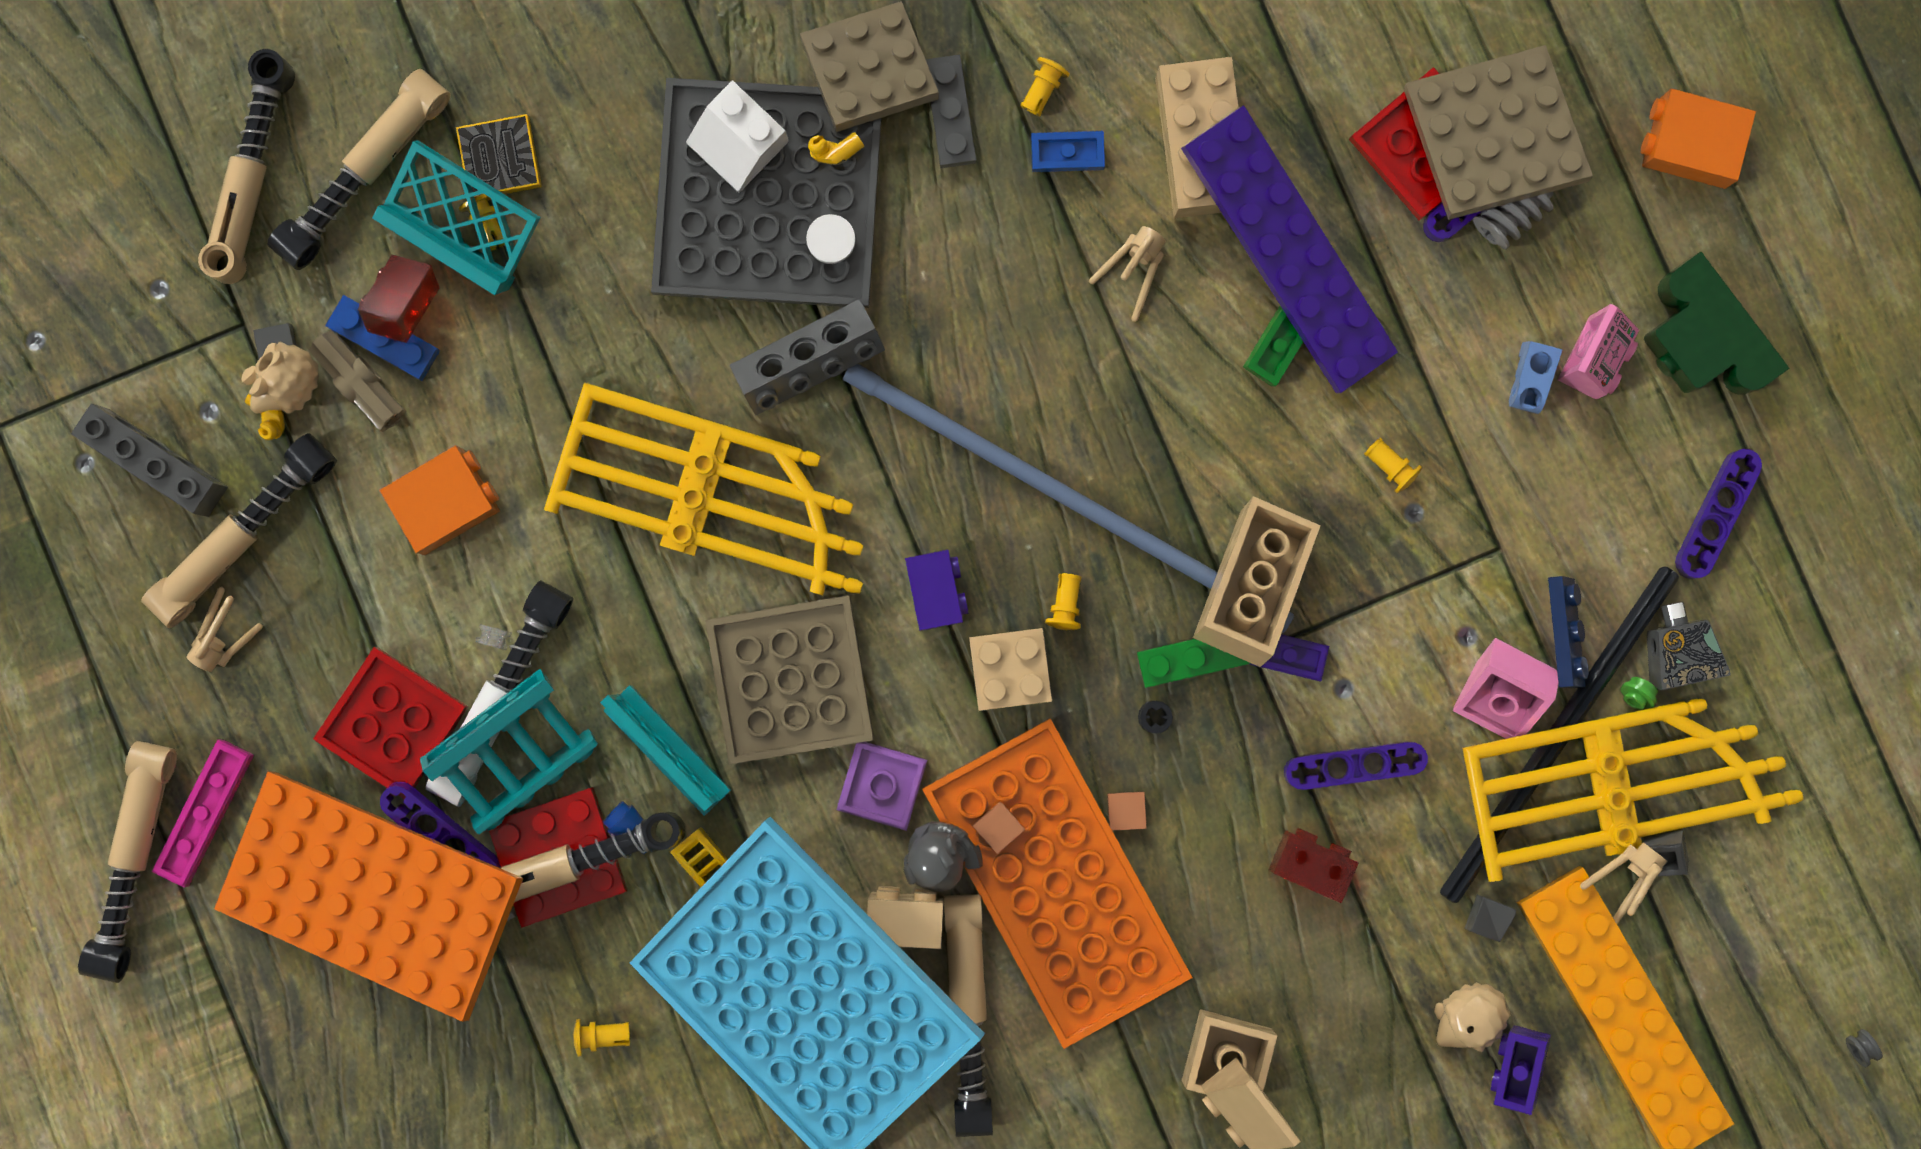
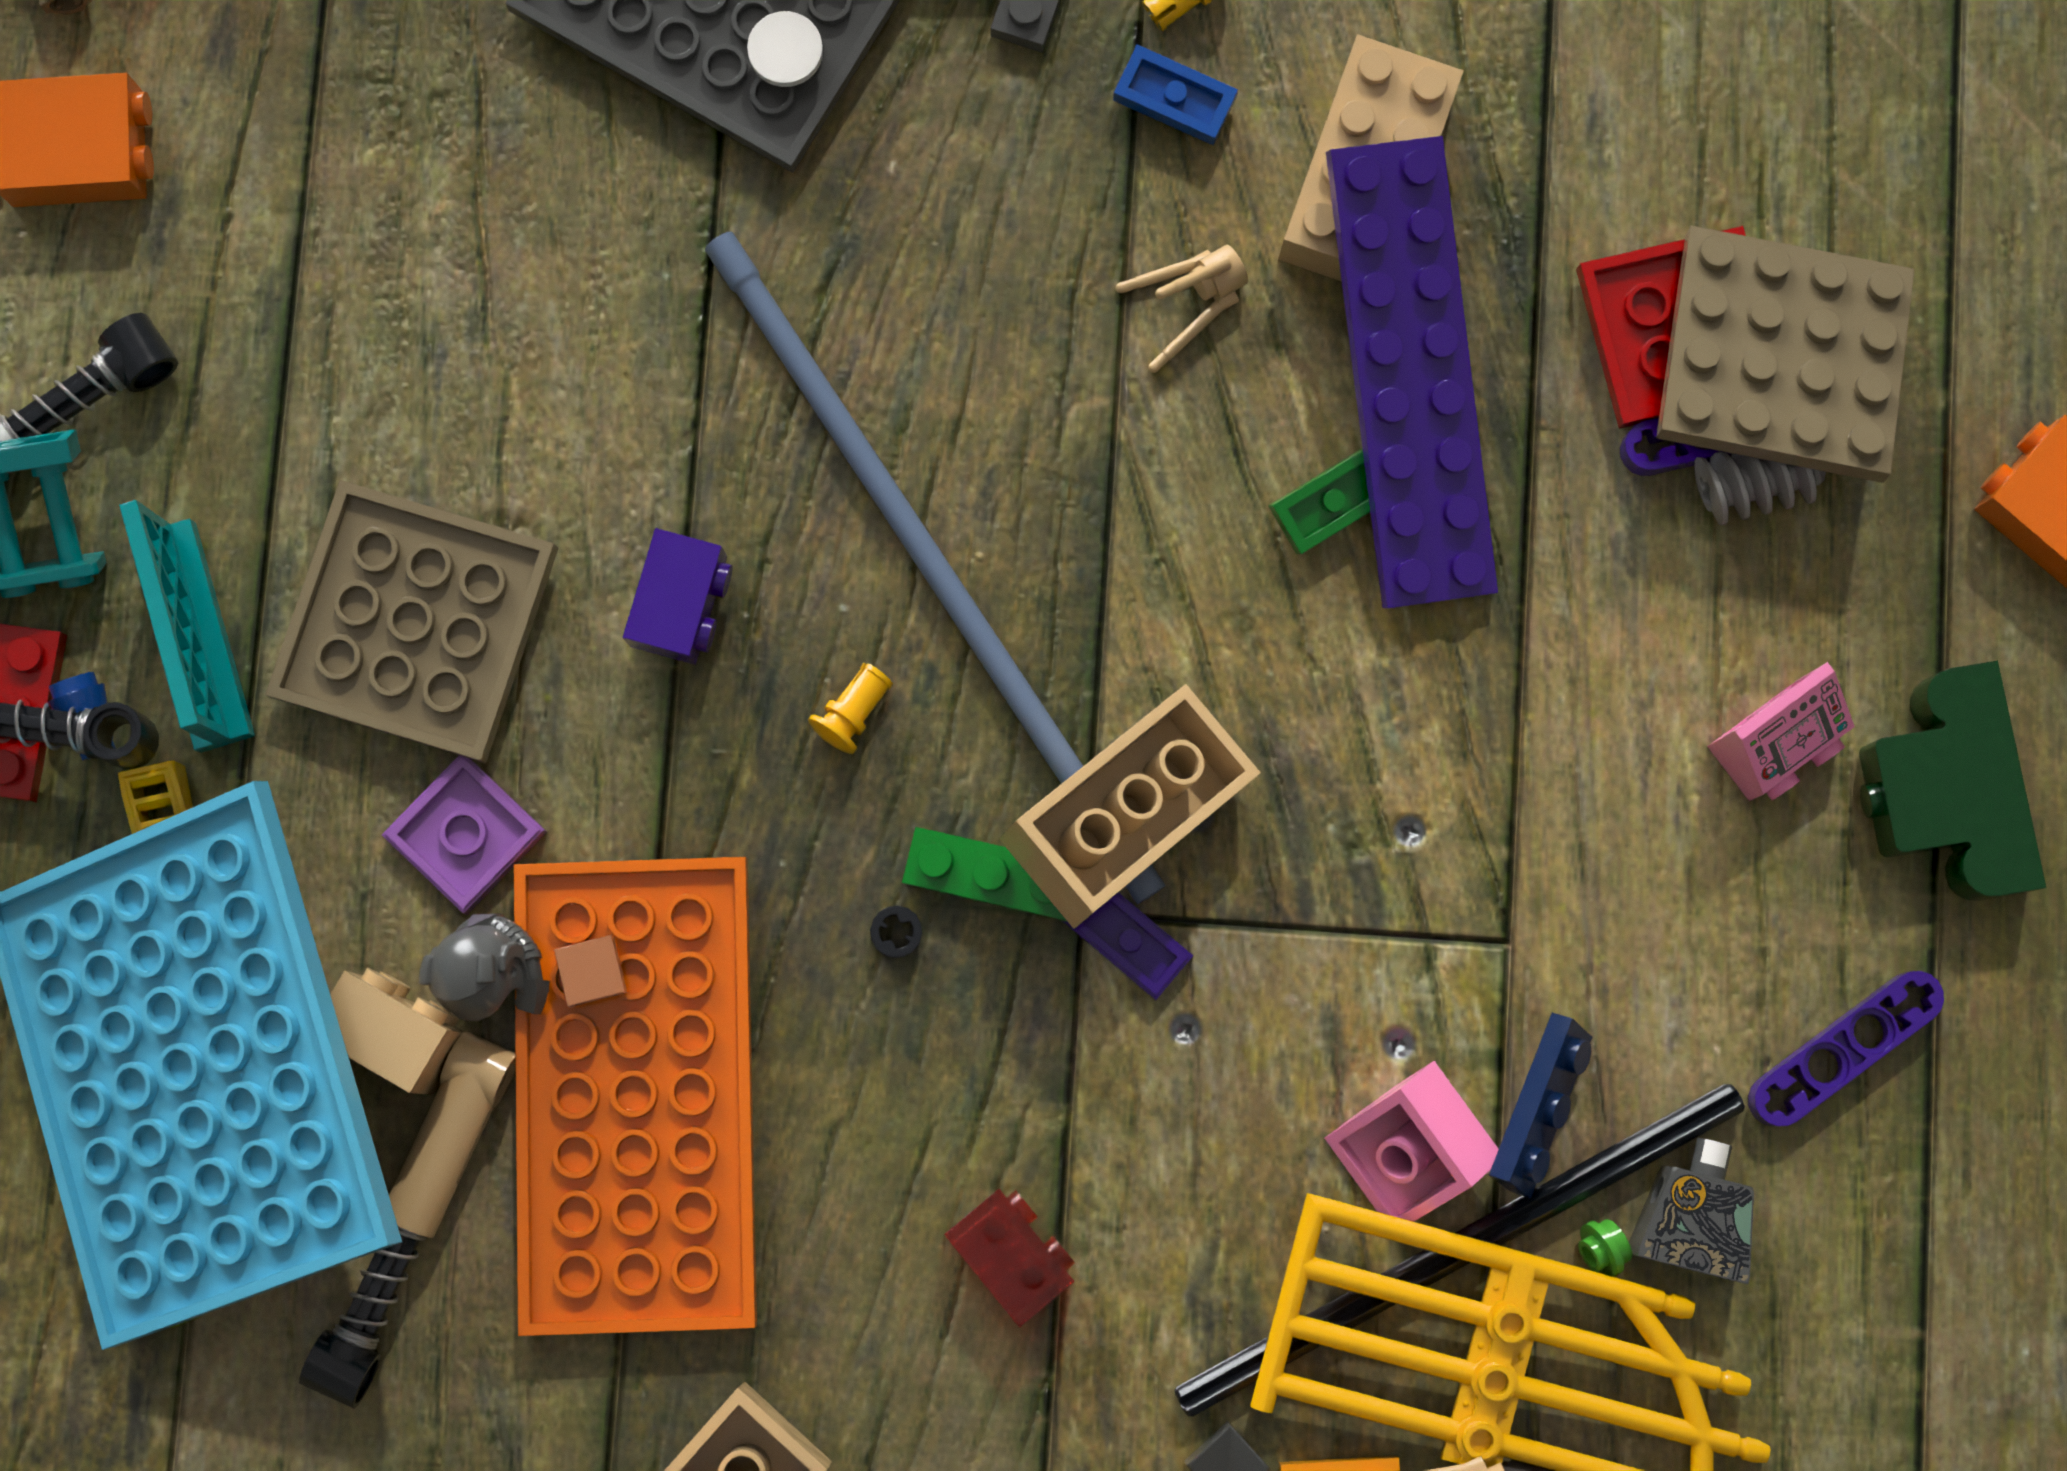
camera: 25 degrees right, 5 degrees down
clear bush [475,624,512,650] -> none
yellow piece [544,382,864,596] -> none
dark grey brick [730,299,885,416] -> none
tan brick [969,628,1052,711] -> none
nougat tile [1107,791,1147,831] -> none
dark purple beam [1284,742,1428,790] -> none
yellow pin [1364,437,1422,494] -> none
medium blue leg [1509,341,1563,414] -> none

